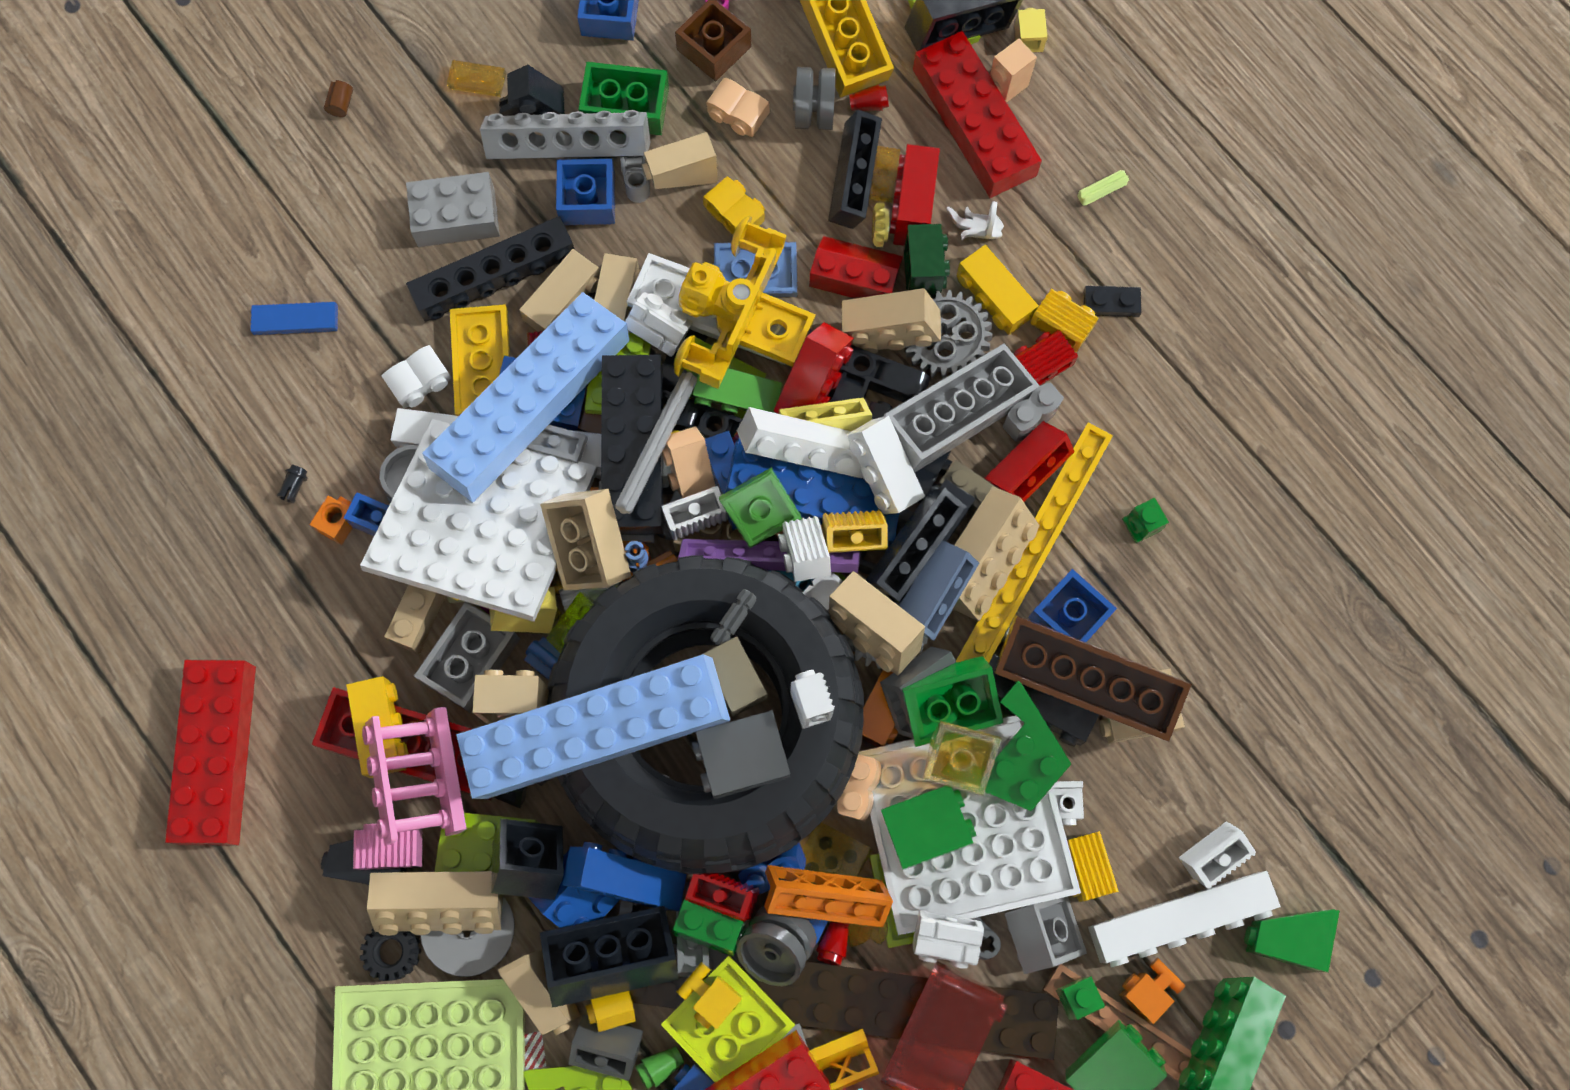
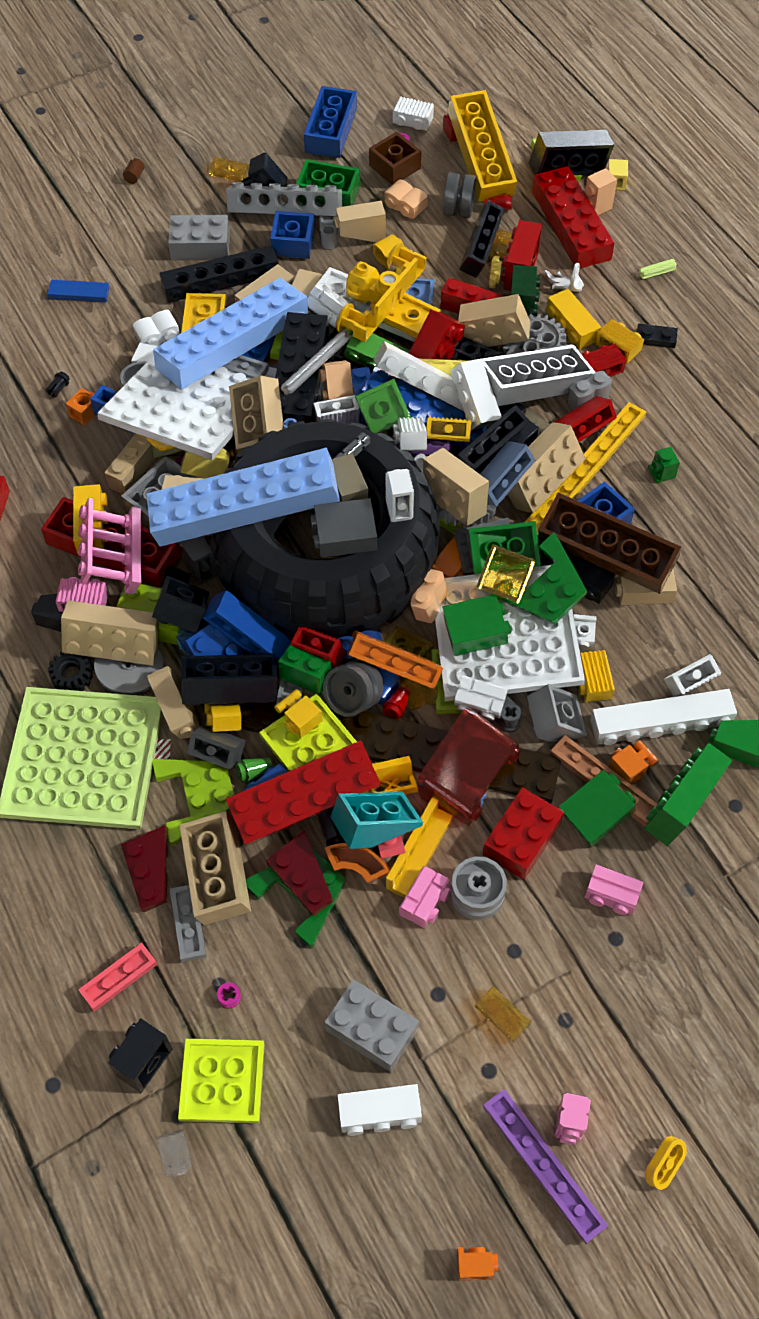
camera: 10 degrees right, 15 degrees down
green brick [1056,976,1105,1020] -> none

